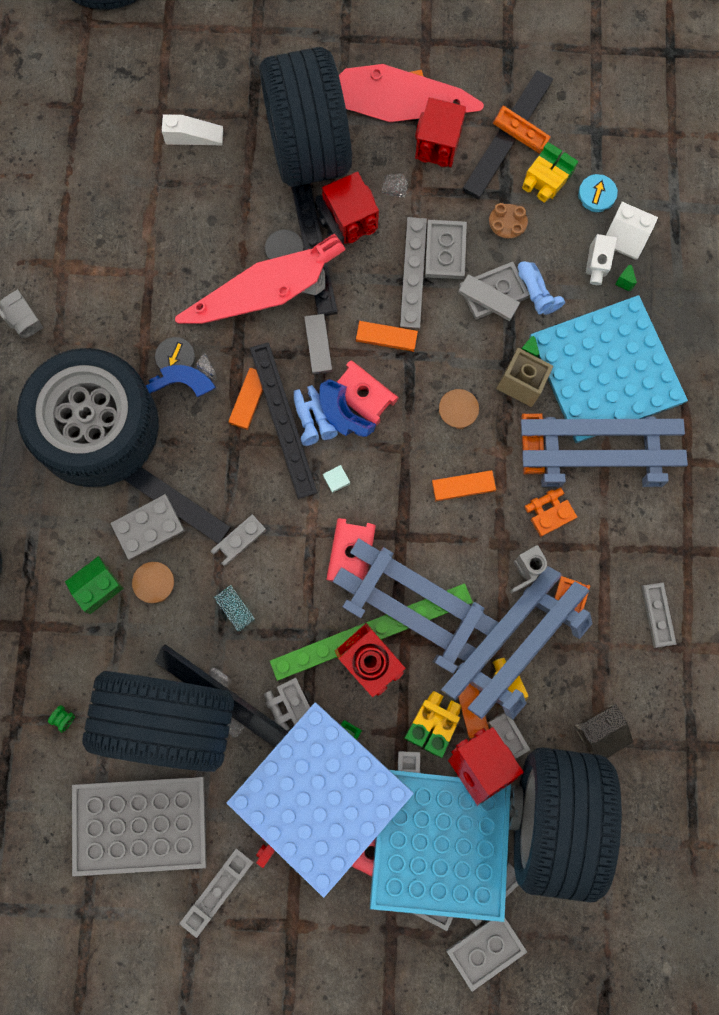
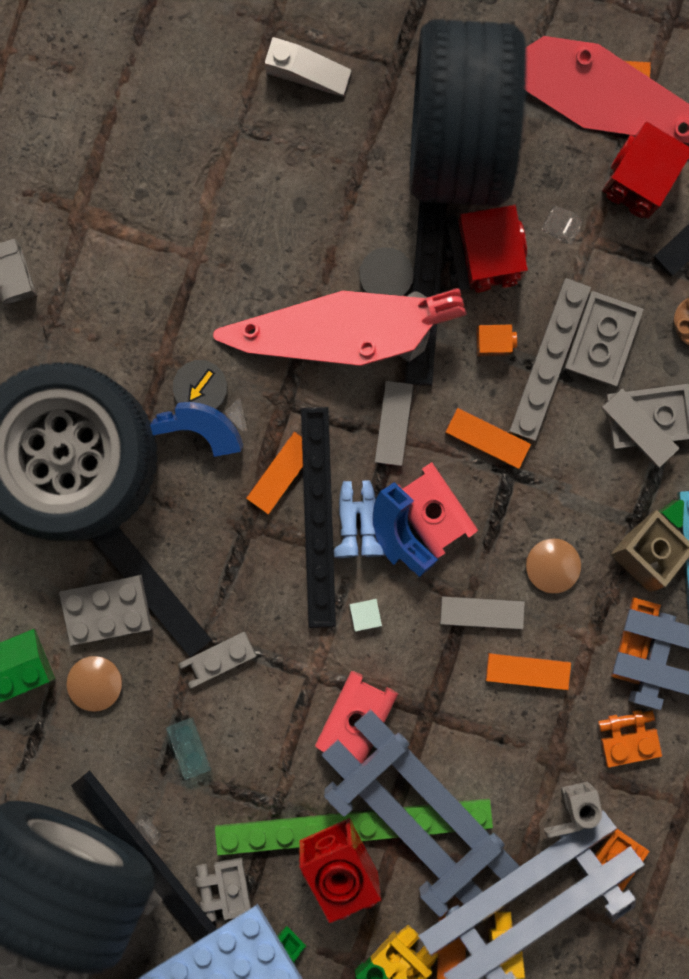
camera: 10 degrees right, 10 degrees up
none -> light grey tile [440,596,525,629]
none -> orange brick [476,325,517,356]

